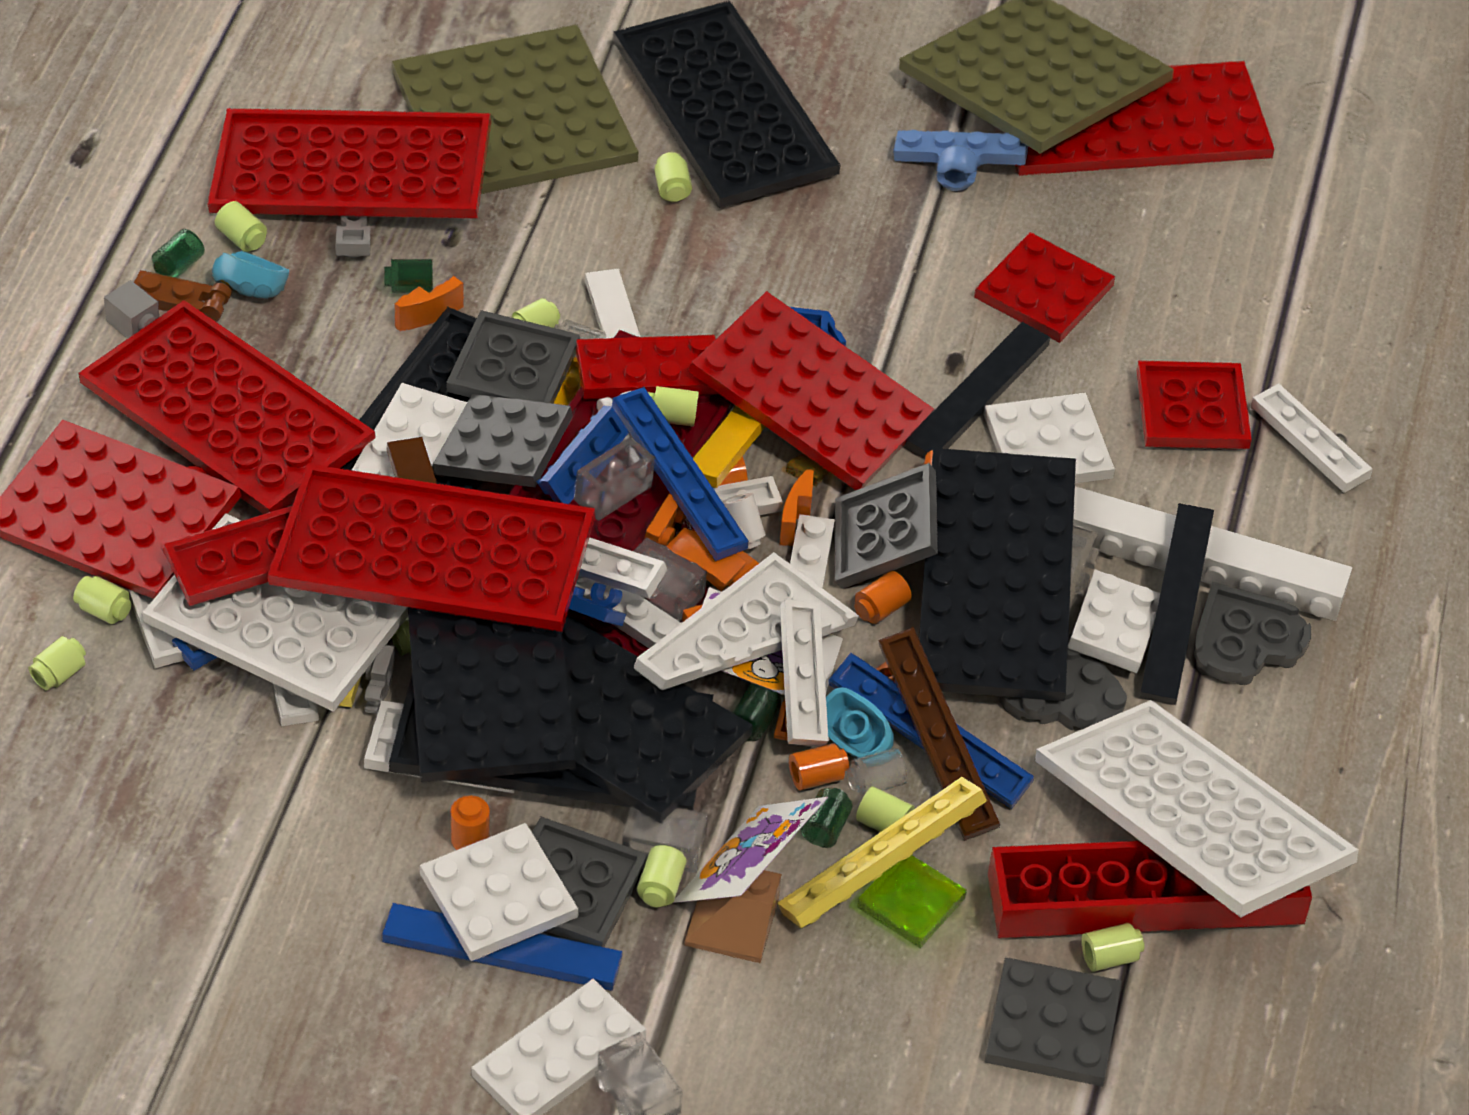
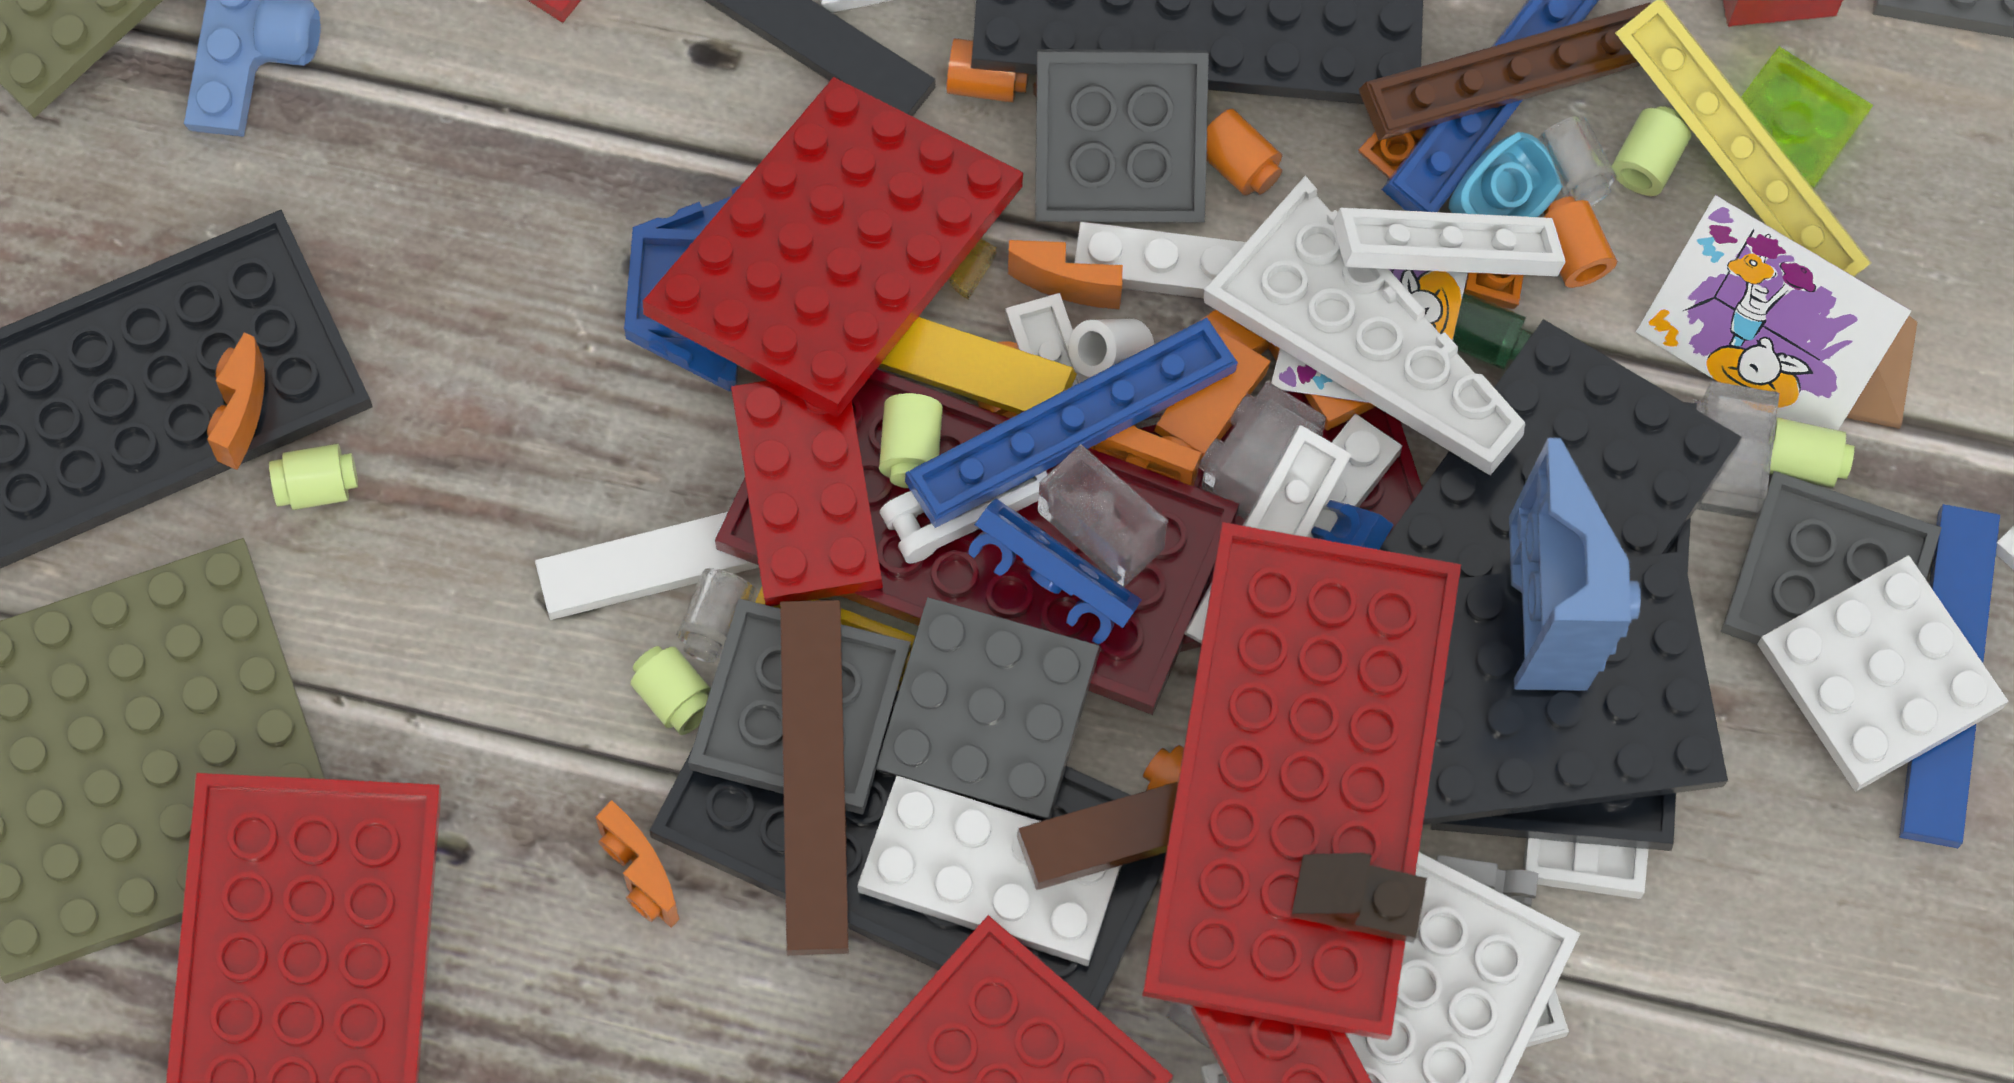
camera: 90 degrees left, 20 degrees up
light grey plate [336,216,371,258] -> none
clear green brick [384,259,433,293] -> none
orange brick [451,795,490,850] -> none
clear green brick [801,787,853,848] -> none
none -> orange slope [207,332,265,470]
none -> reddish brown tile [780,600,849,956]
none -> dark brown slope [1291,853,1427,943]
none -> medium blue piece [1509,438,1641,691]

